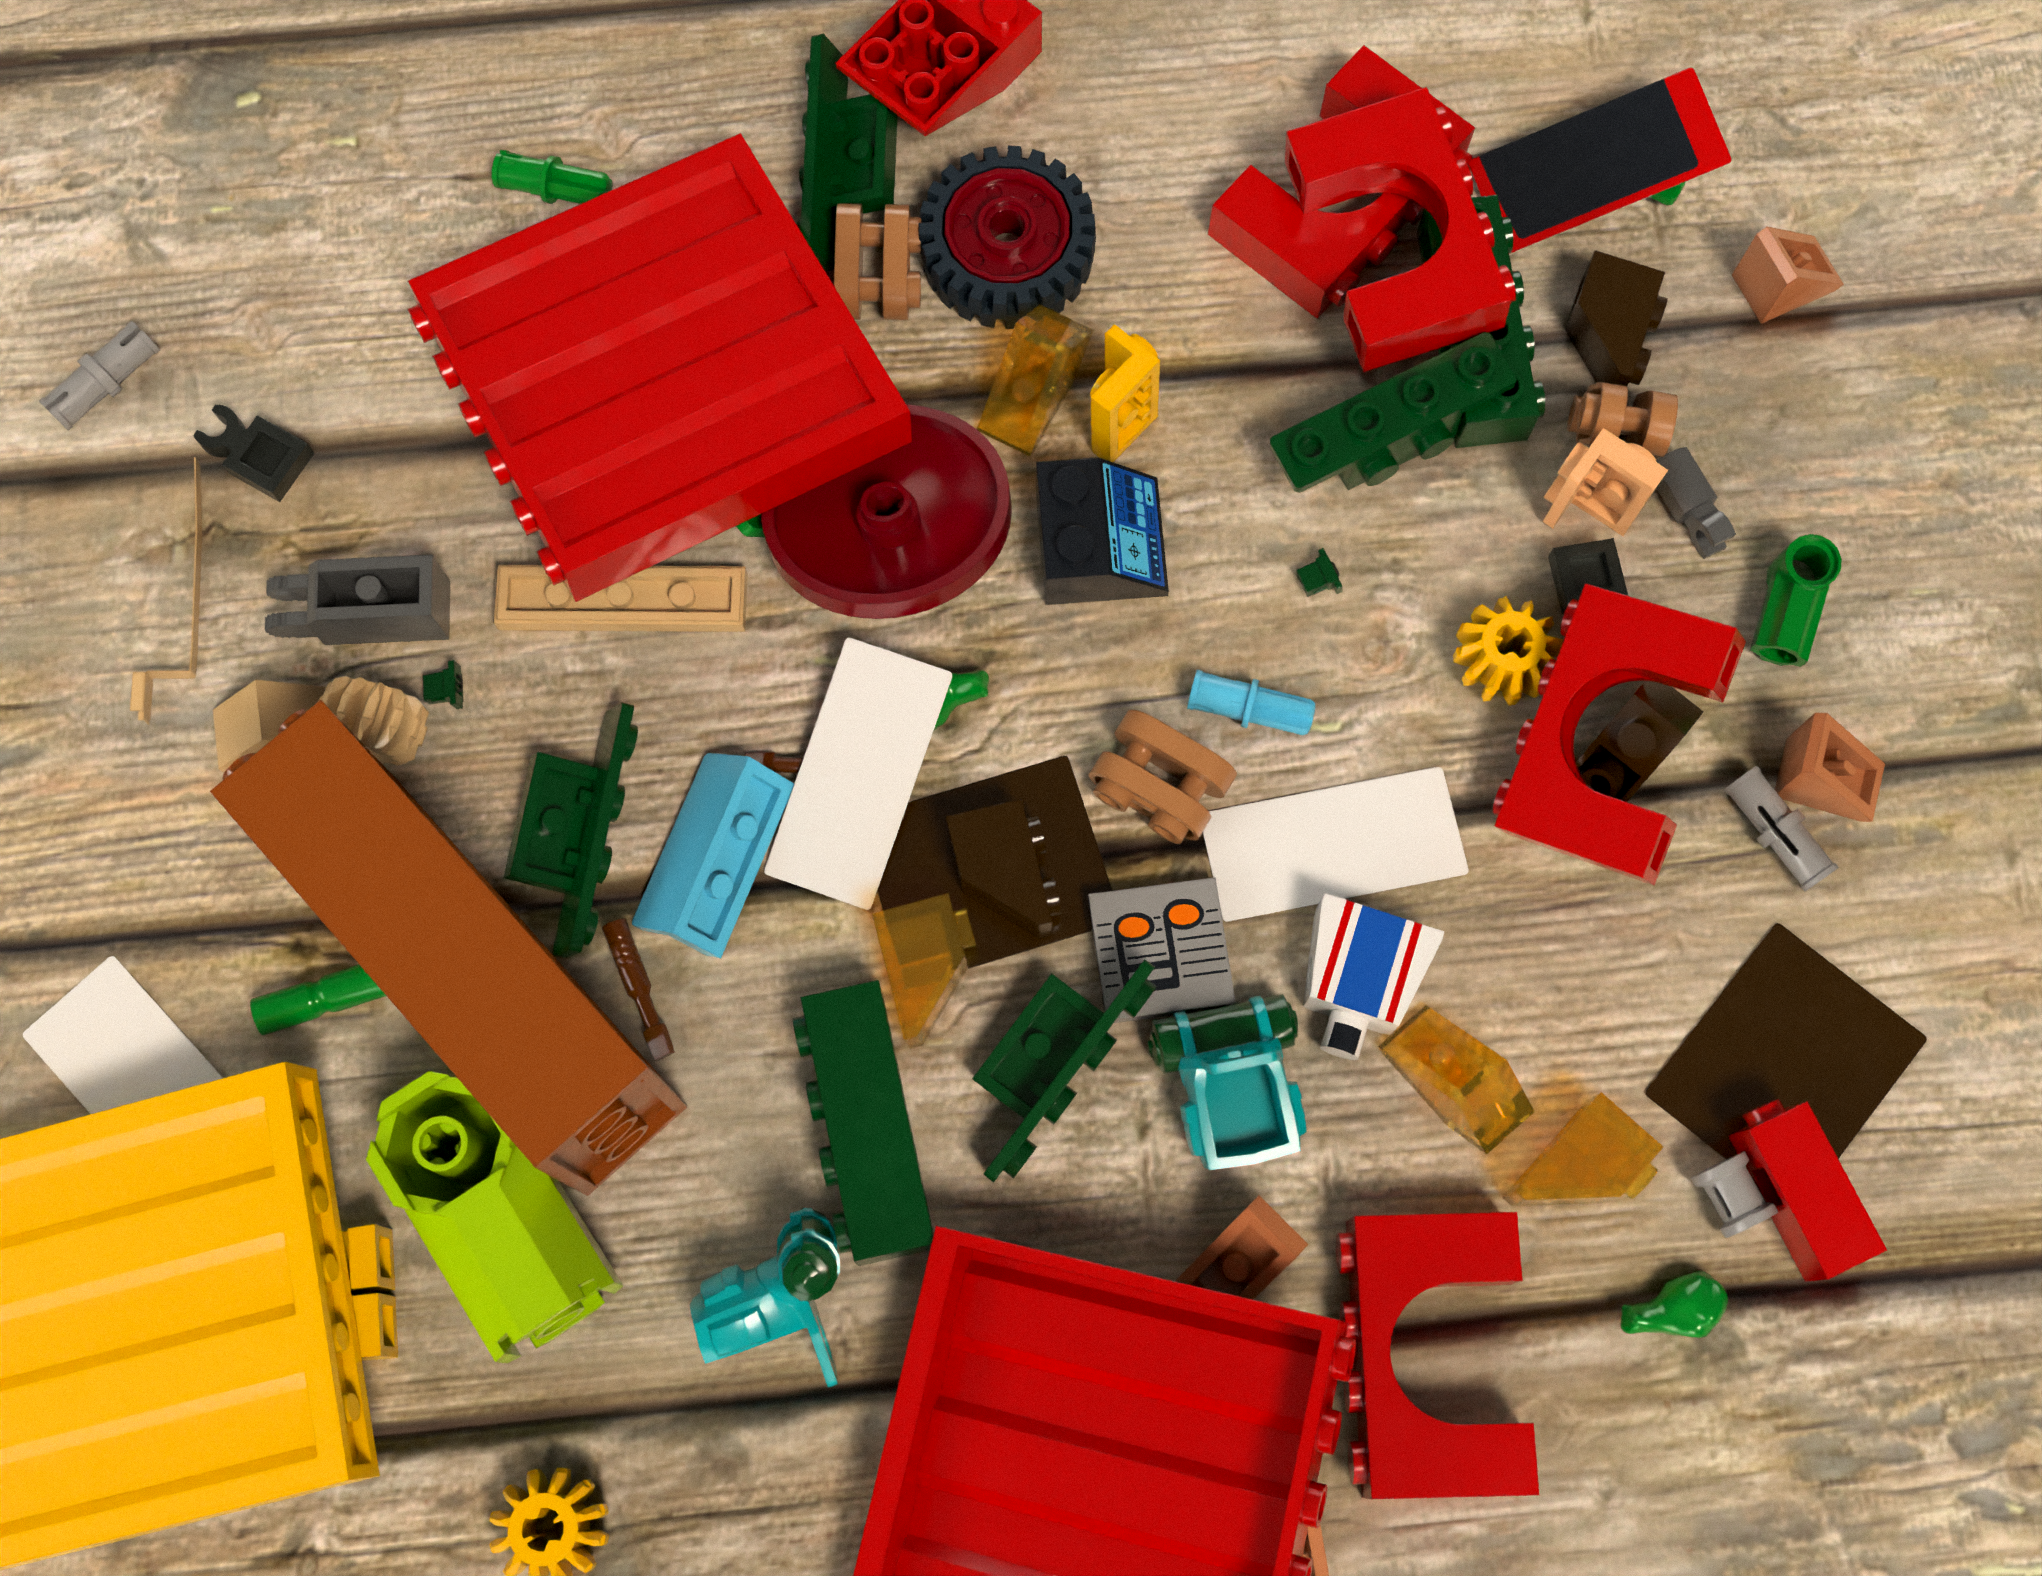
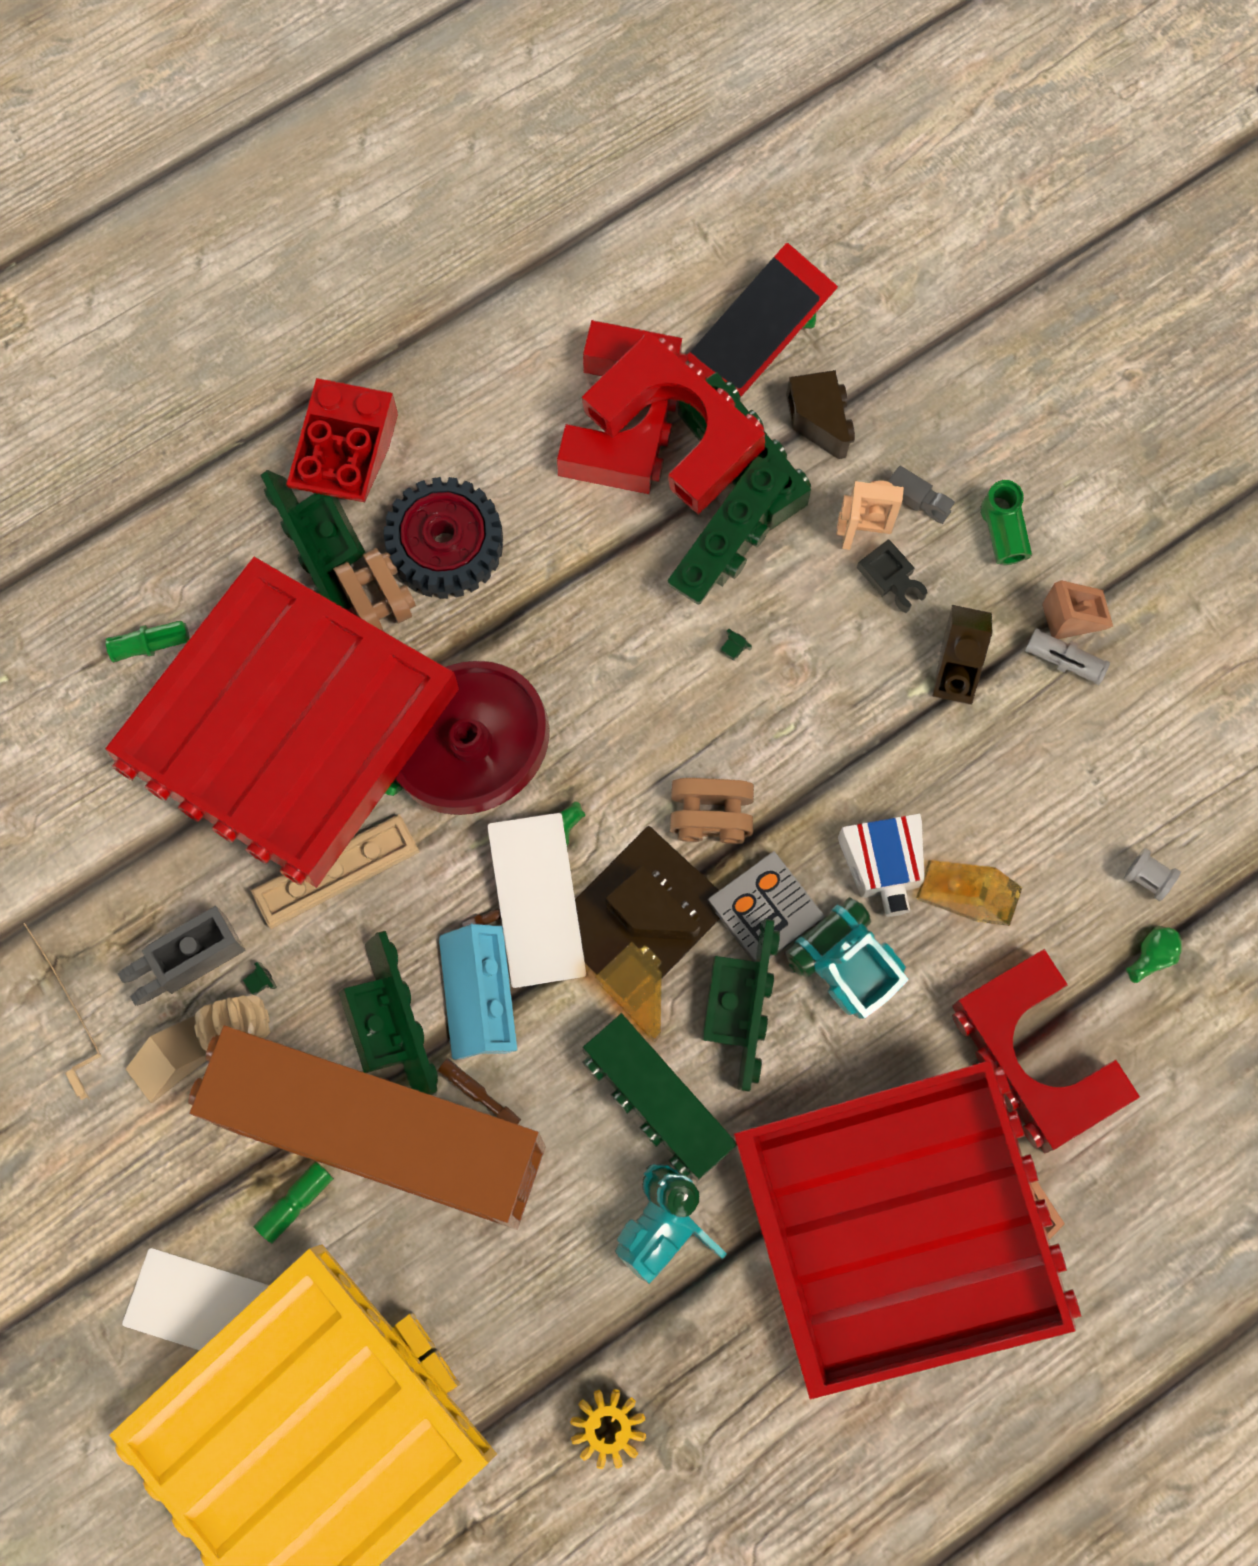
camera: 30 degrees left, 0 degrees up
pearl dark grey plate [193,405,315,502] -> none
lime brick [366,1071,623,1364] -> none
clear yellow slope [977,305,1094,456] -> none
black slope [1036,457,1169,605] -> none
yellow bracket [1090,325,1160,462] -> none
nougat slope [1175,1195,1308,1300] -> none
medium azure axle [1187,670,1316,735] -> none
white sticker [1203,767,1469,922] -> none
yellow gear [1453,596,1563,706] -> none
red arch [1493,583,1746,886] -> none
clear yellow slope [1502,1092,1663,1206] -> none
medium nougat brick [1567,382,1678,458] -> none
dark brown sticker [1646,923,1927,1159] -> none
red brick [1728,1098,1887,1282] -> none
nougat slope [1732,226,1844,324] -> none

